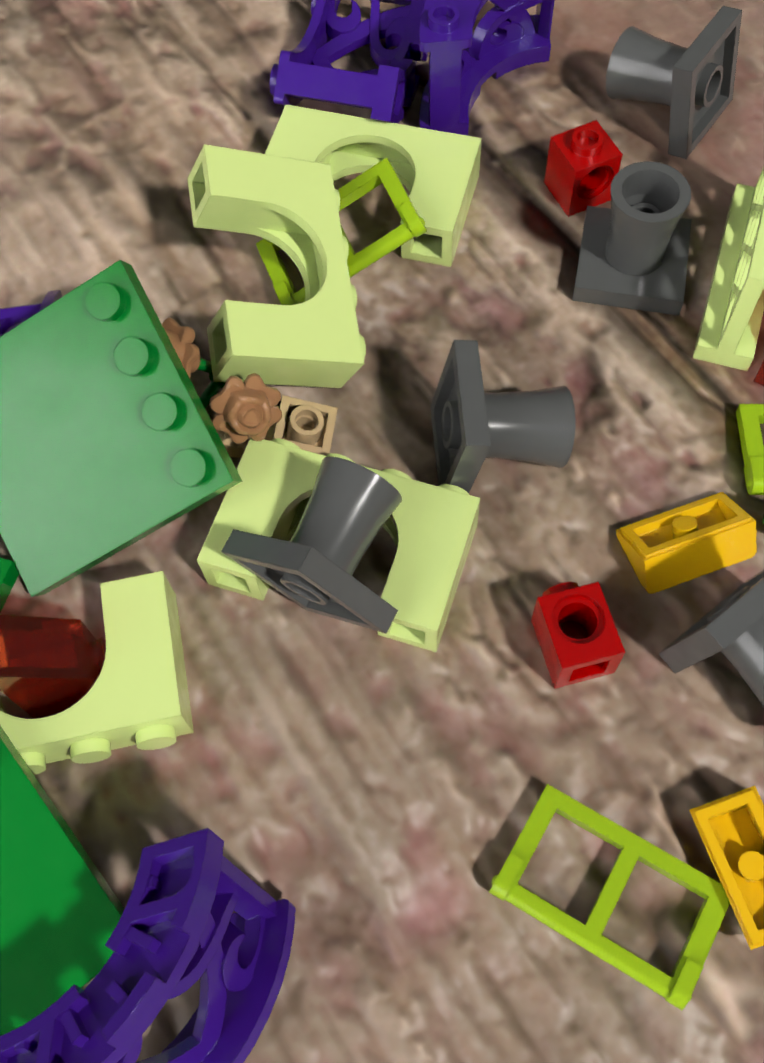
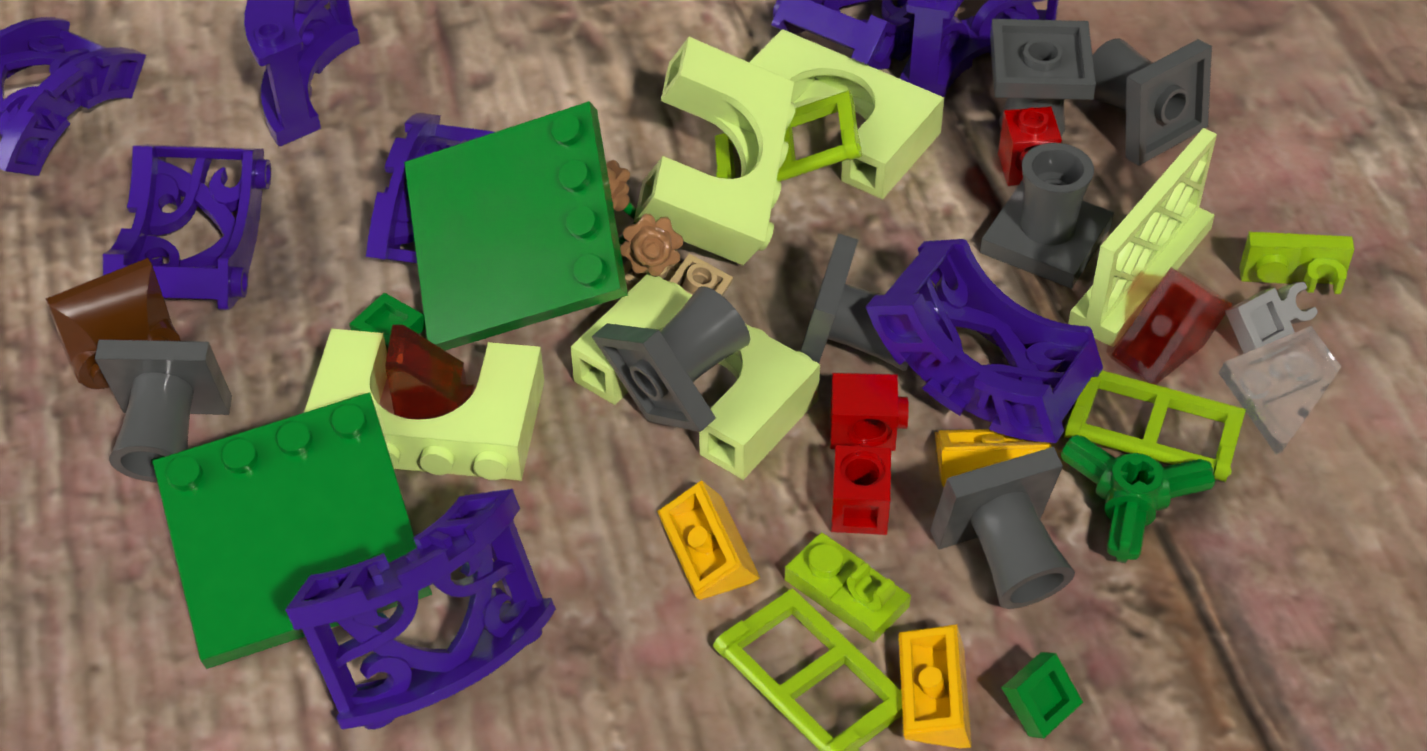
camera: 15 degrees right, 15 degrees down
none -> yellow slope [657,480,760,600]
none -> lime plate [785,532,911,643]
none -> red brick [830,373,909,451]
none -> dark purple fence [866,239,1103,443]
none -> dark grey plant [990,19,1096,136]

